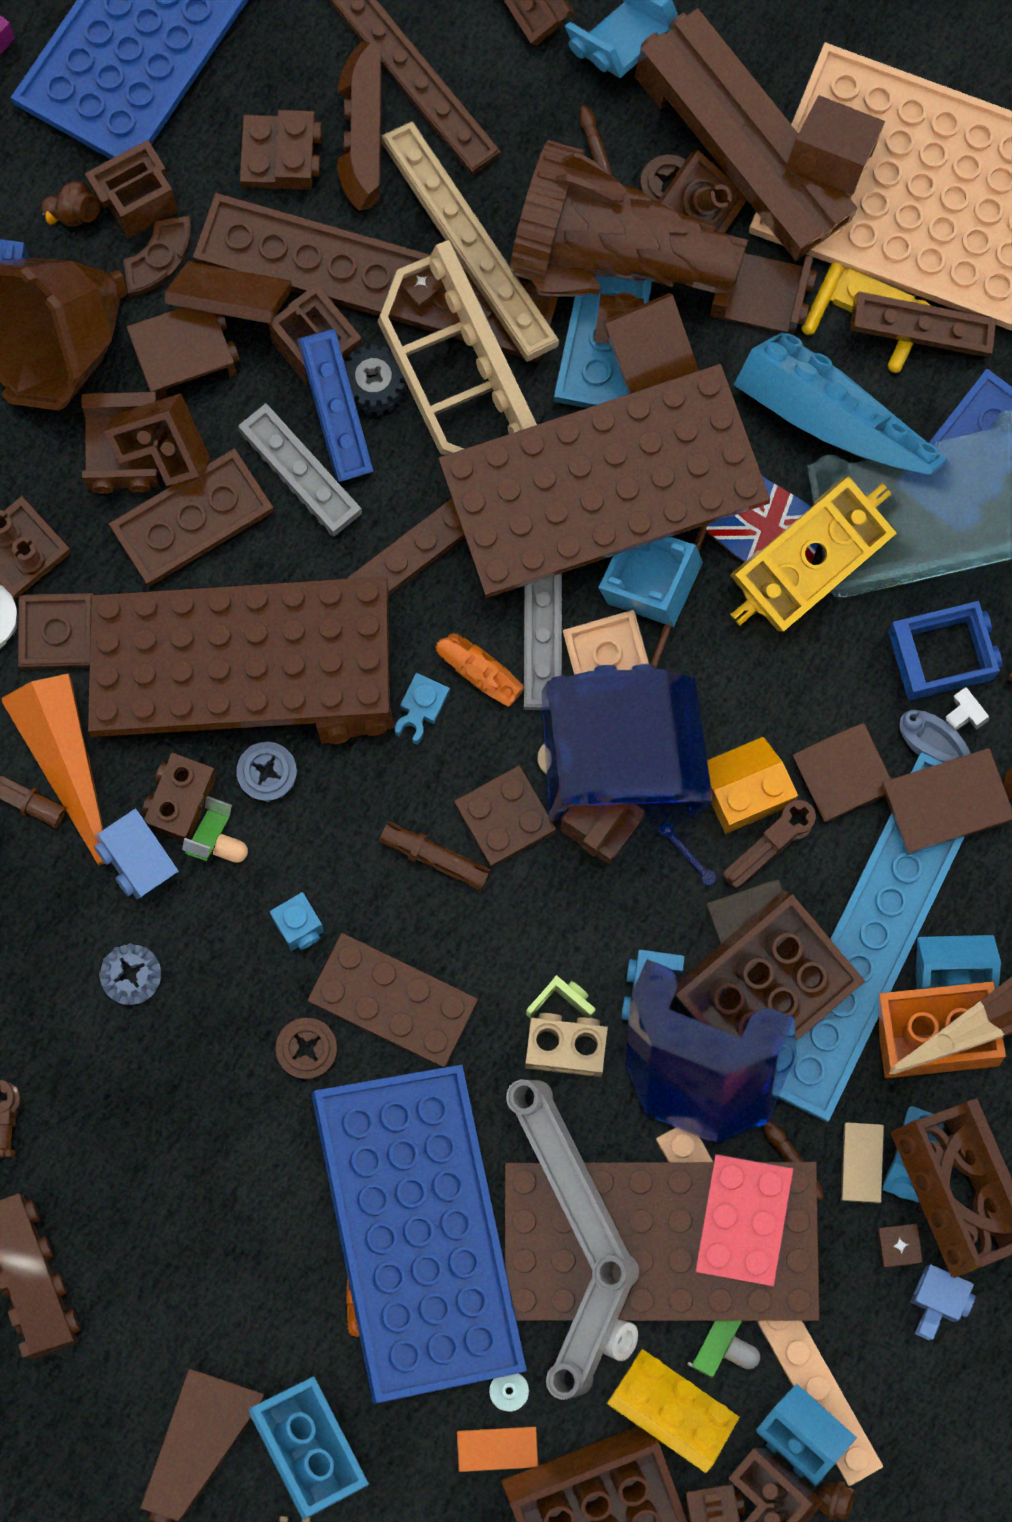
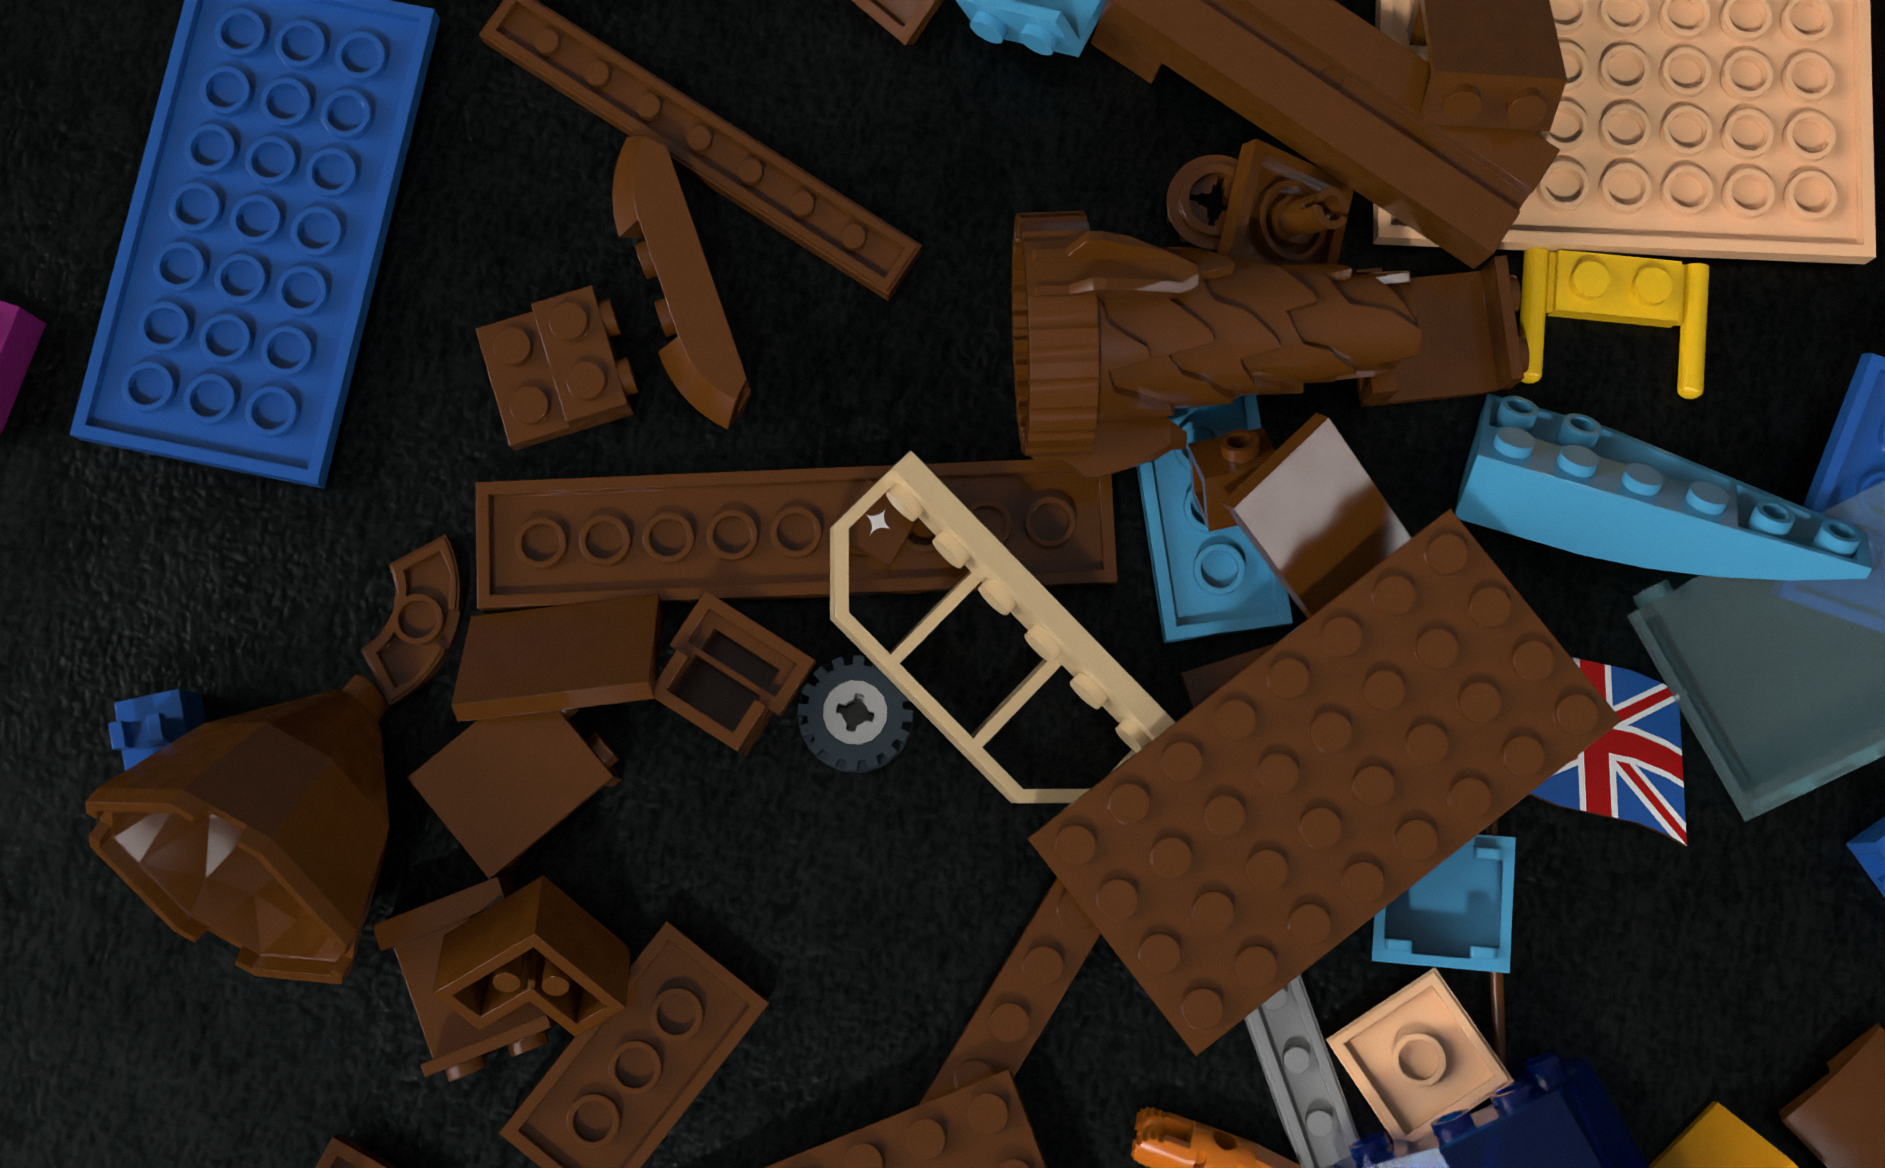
camera: 20 degrees left, 5 degrees up
reddish brown animal [41,181,100,227] -> none
reddish brown plate [85,140,178,240] -> none
light grey gear [238,403,362,536] -> none
blue tile [297,329,373,482] -> none
tan tile [381,122,559,362] -> none
reddish brown piece [580,105,612,175] -> none
yellow brick [730,476,897,631] -> none
reddish brown plate [850,291,996,357] -> none

